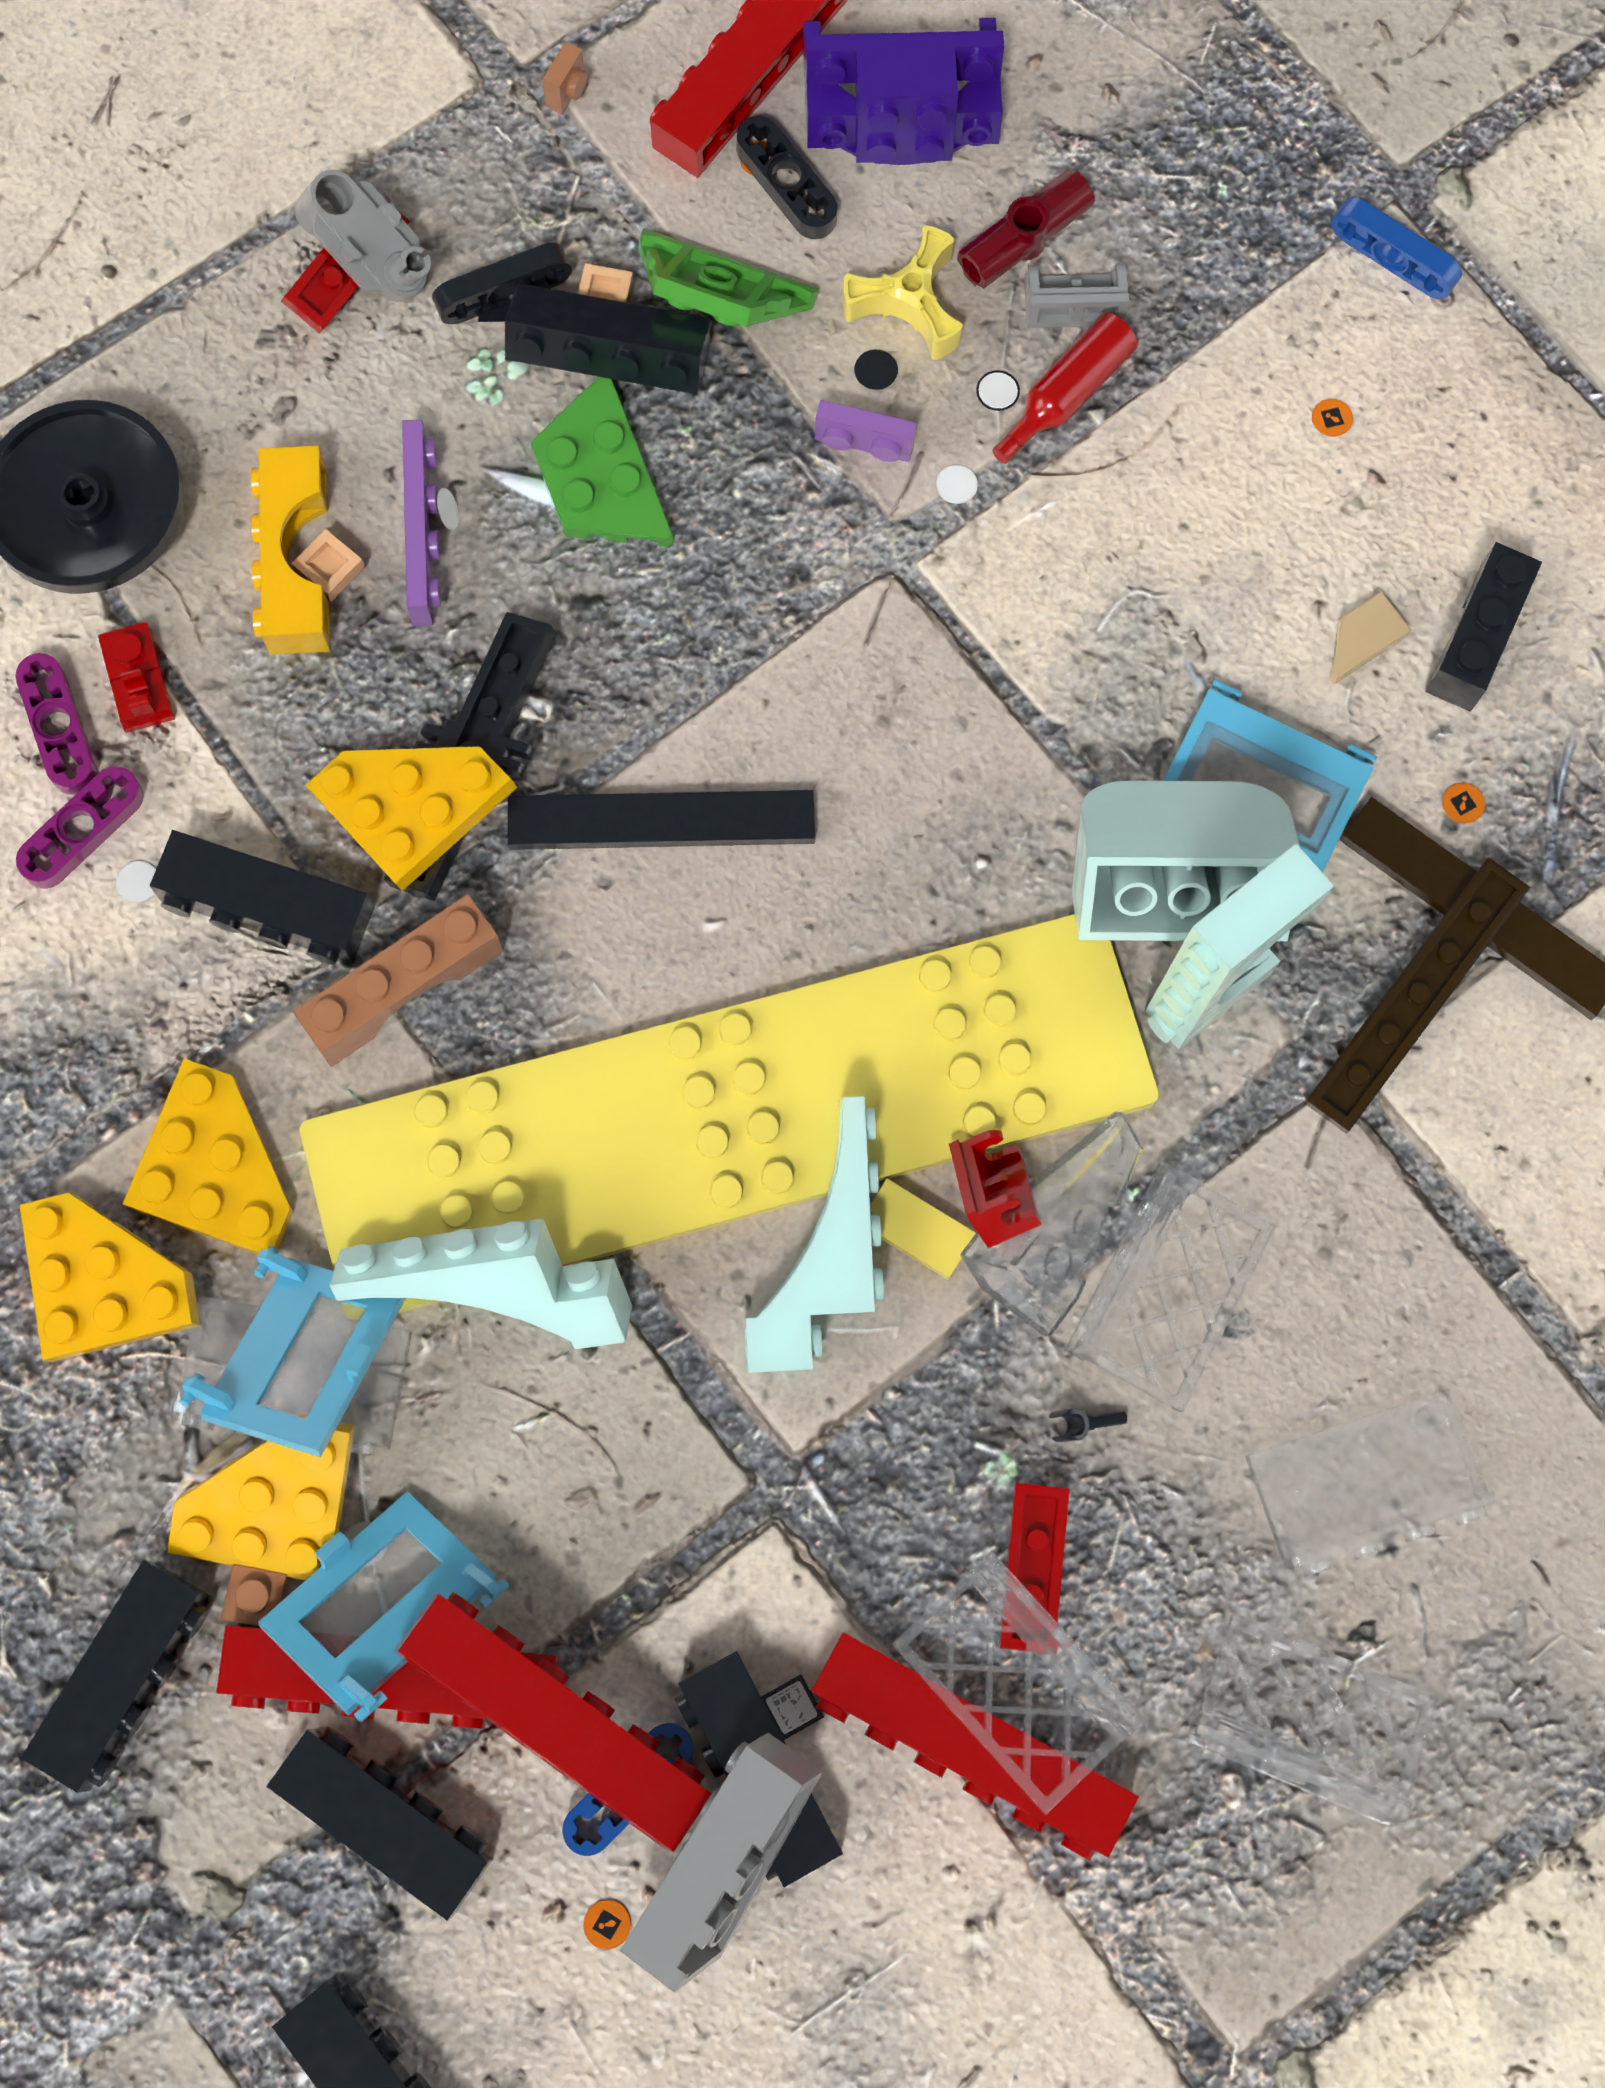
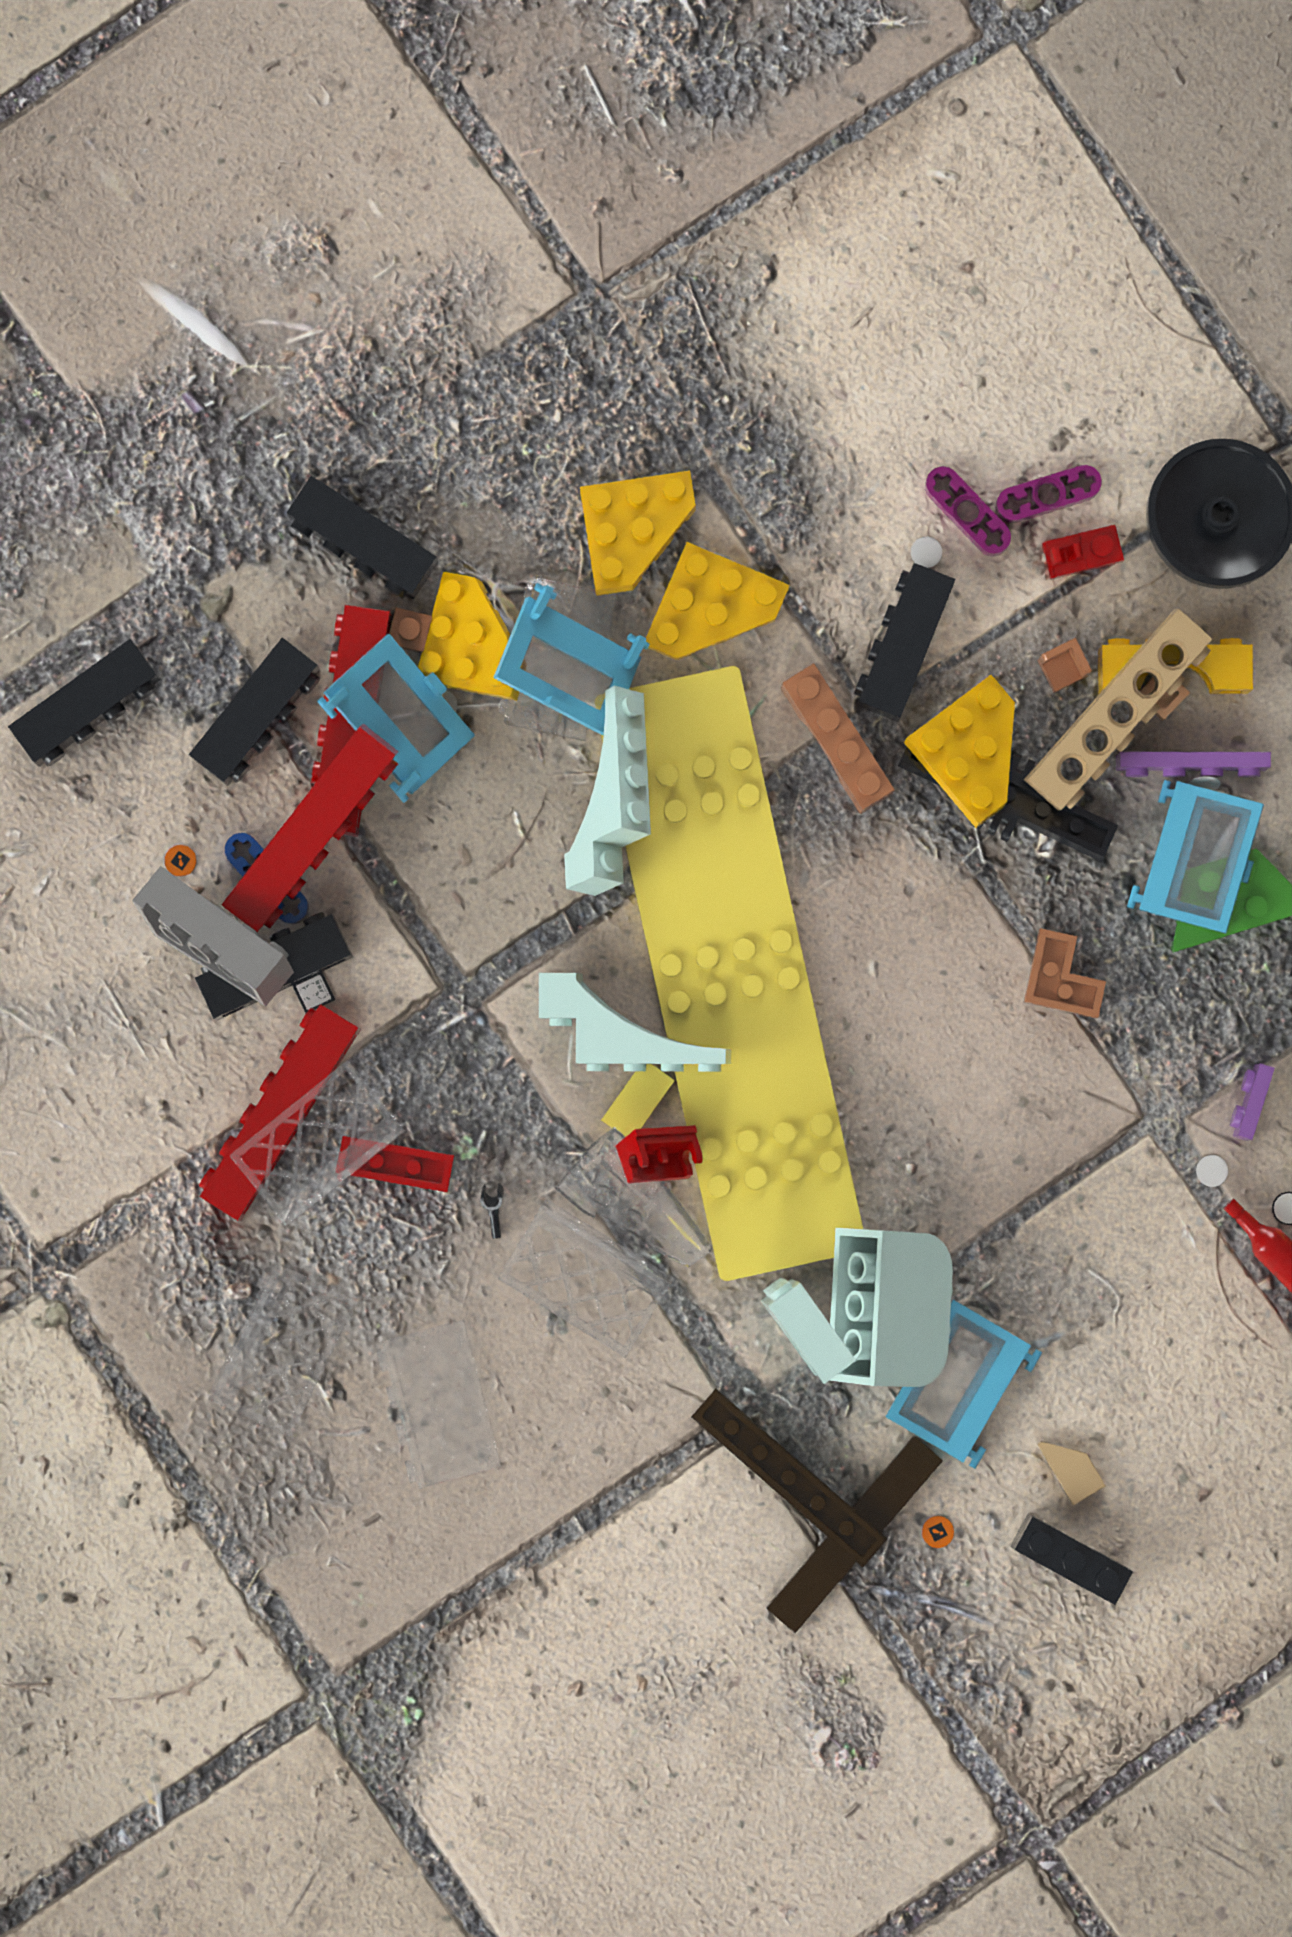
camera: 95 degrees right, 10 degrees up
black tile [508,790,815,850] -> none
orange sticker [1312,399,1353,437] -> none
none -> nougat plate [1023,928,1106,1019]
none -> tan brick [1024,609,1212,810]
none -> nougat panel [1037,638,1092,693]
none -> piece [1127,780,1264,934]

